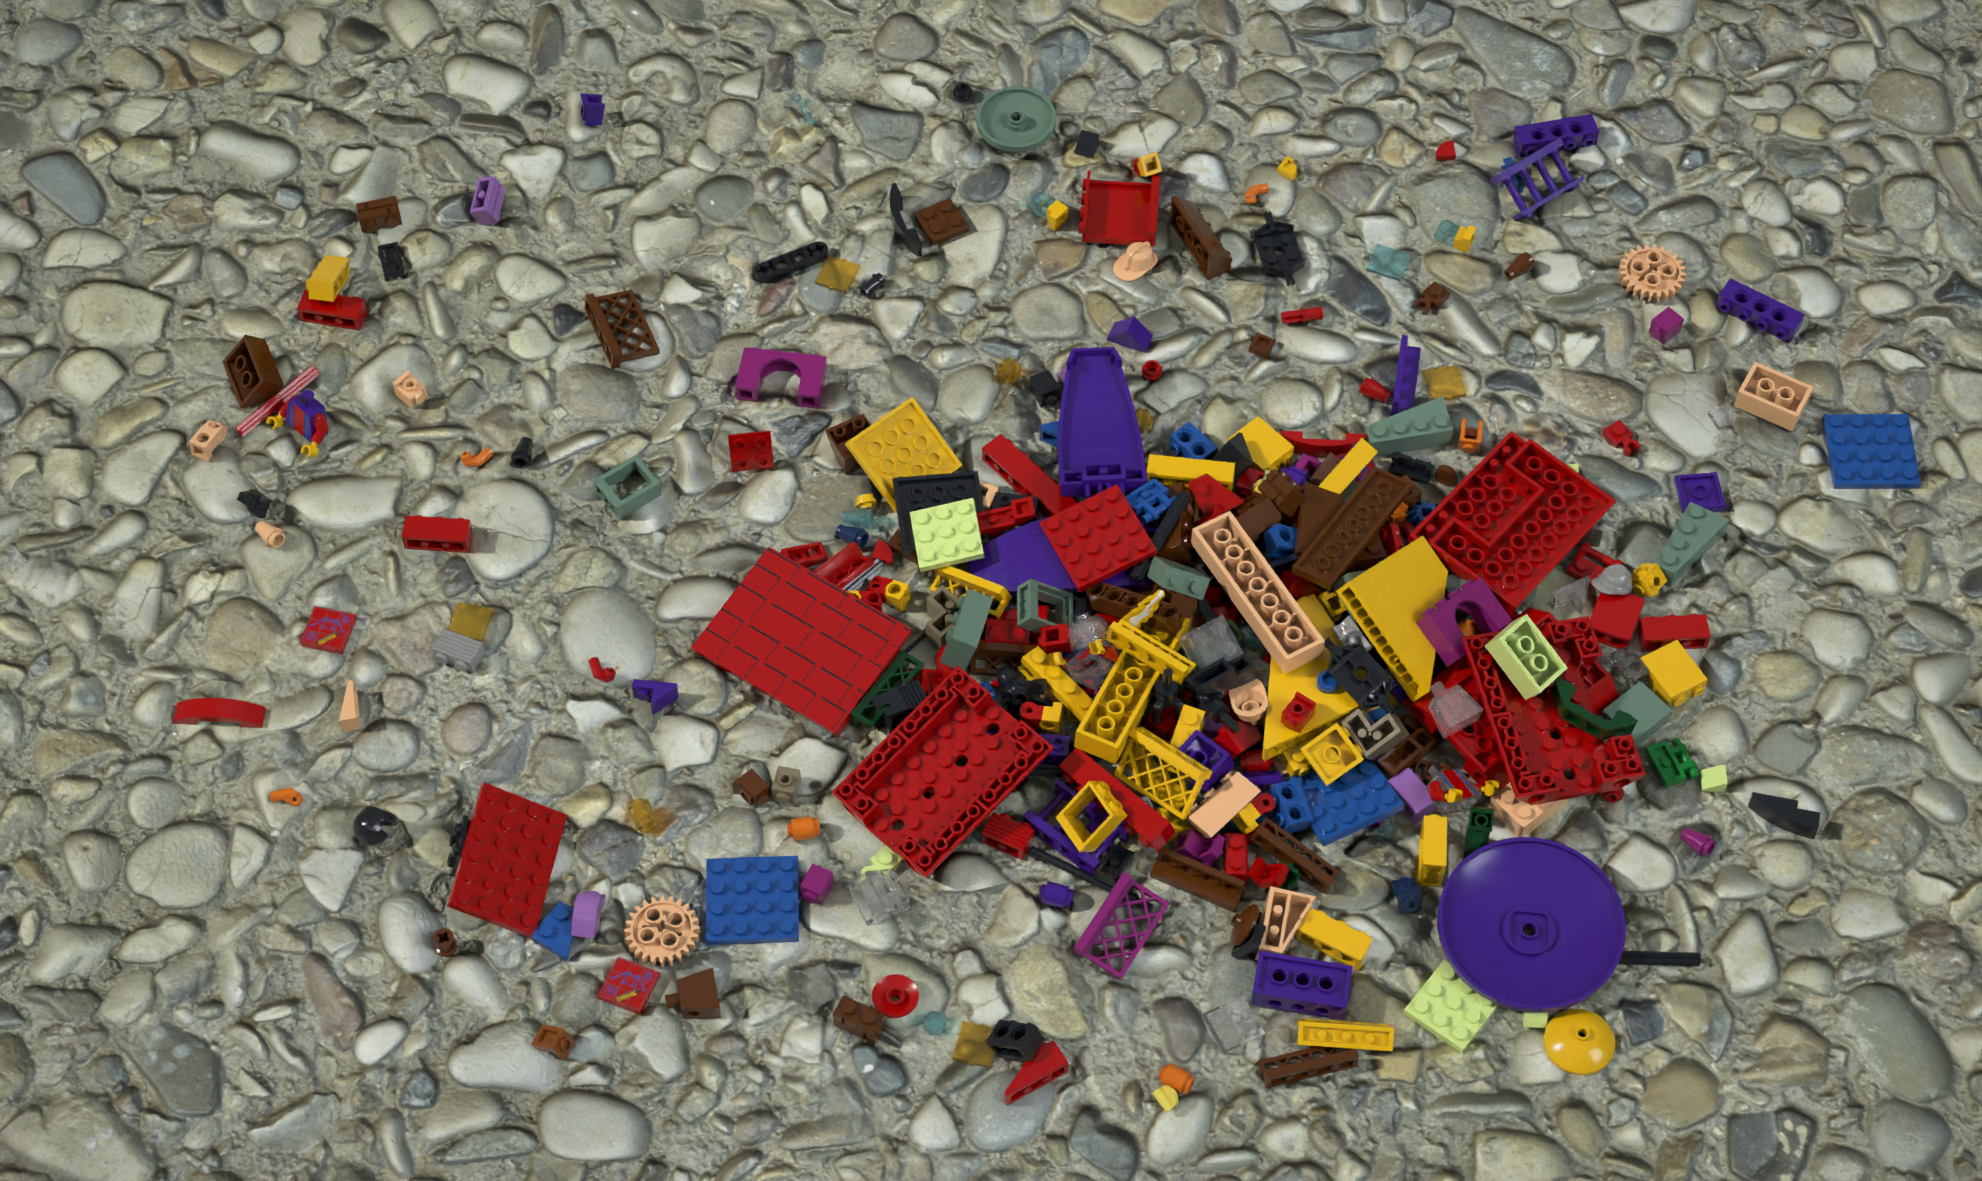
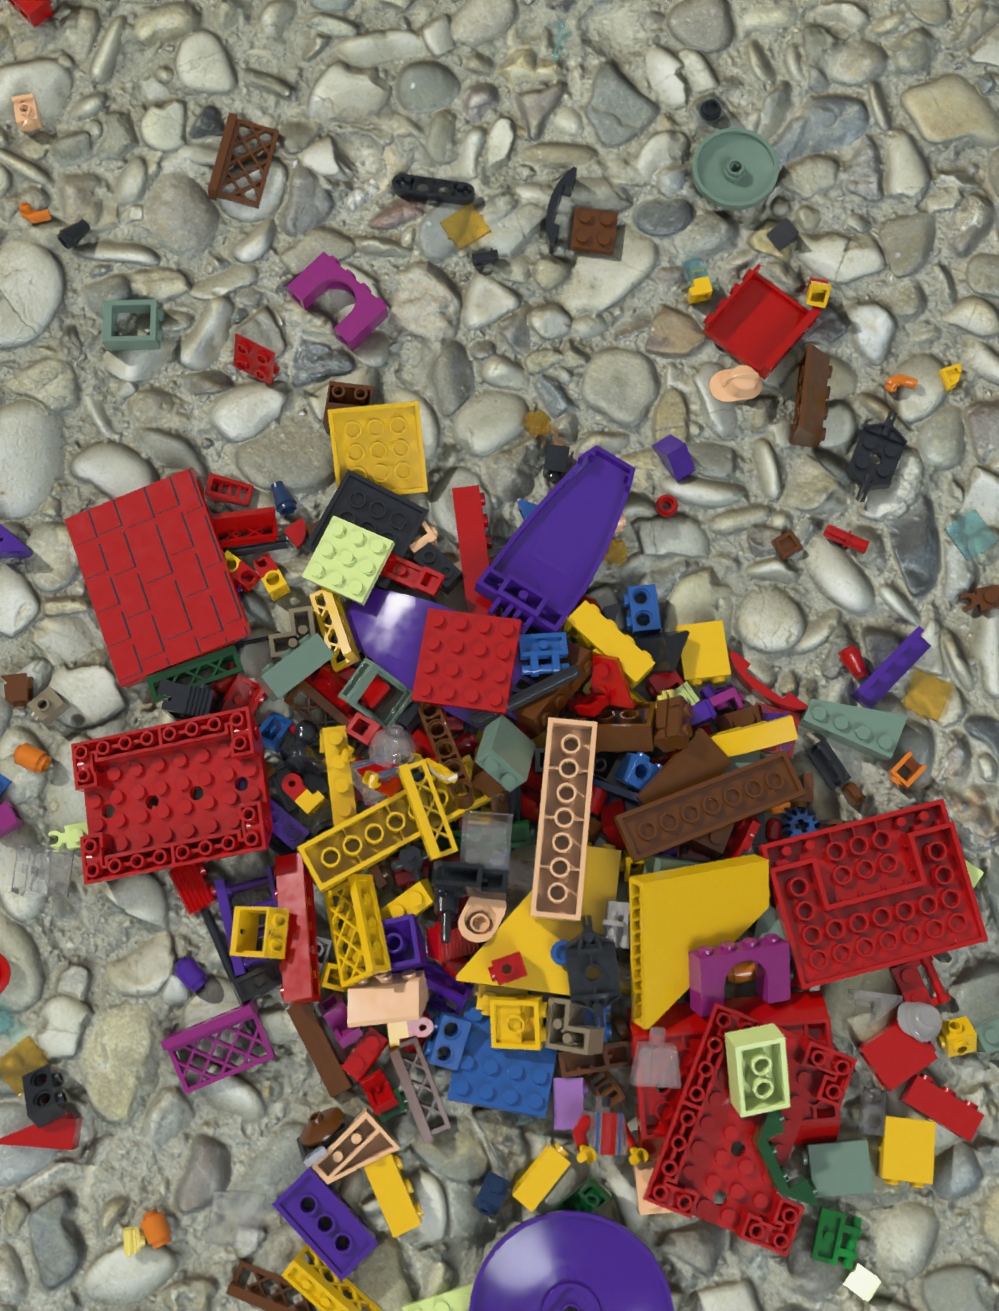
camera: 35 degrees right, 20 degrees up
clear light blue cone [842,507,875,528] -> none
yellow plate [855,494,877,511] -> none

